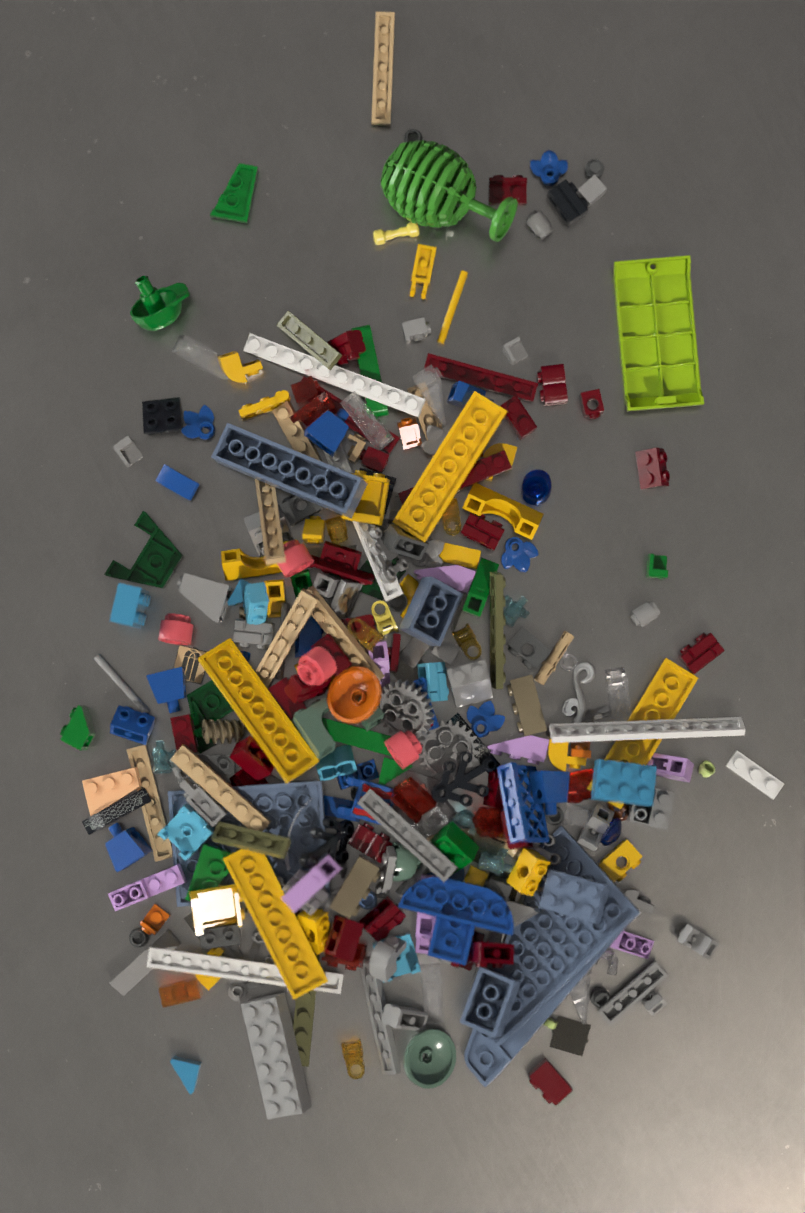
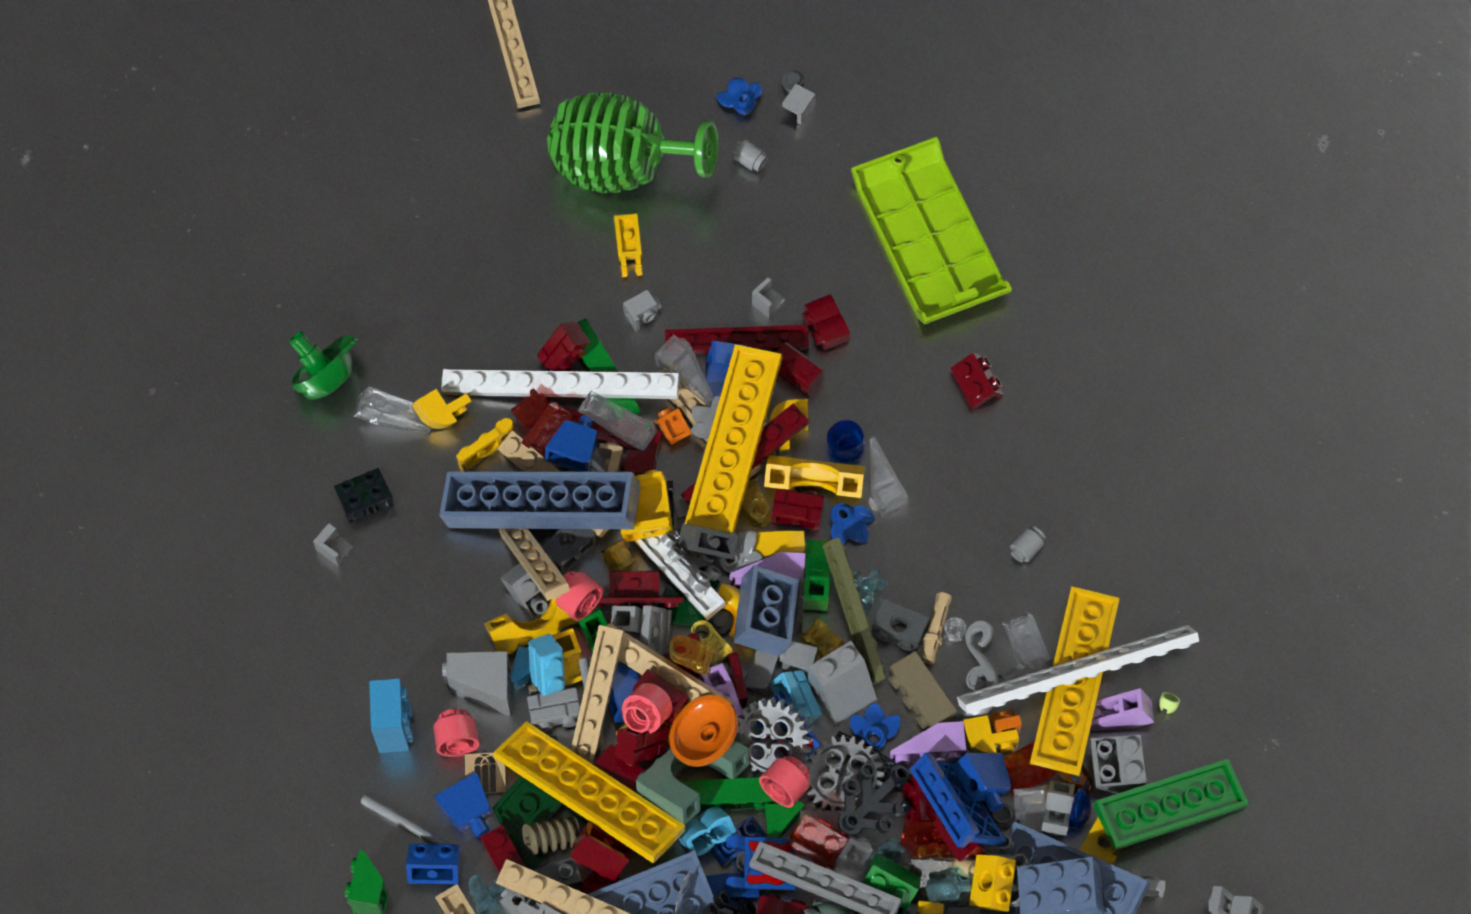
camera: 20 degrees left, 20 degrees down
dark green wing [104,511,183,589] -> none
blue slope [155,464,200,501] -> none
blue plate [181,405,215,440] -> none
green wing [210,163,258,224] -> none
plate [277,311,342,370] -> none
yellow slope [302,516,325,544] -> none
light yellow piece [373,222,420,246] -> none
yellow bar [437,270,468,344] -> none
dark red bracket [489,175,527,205] -> none
black brick [547,179,589,227] -> none
dark red brick [579,389,605,420] -> none
dark azure brick [591,759,657,807] -> none
green panel [646,553,668,579] -> none
dark red brick [678,632,725,674] -> none
white plate [725,750,784,800] -> none
none -> clear slope [868,437,908,518]
none -> green plate [1093,759,1249,851]

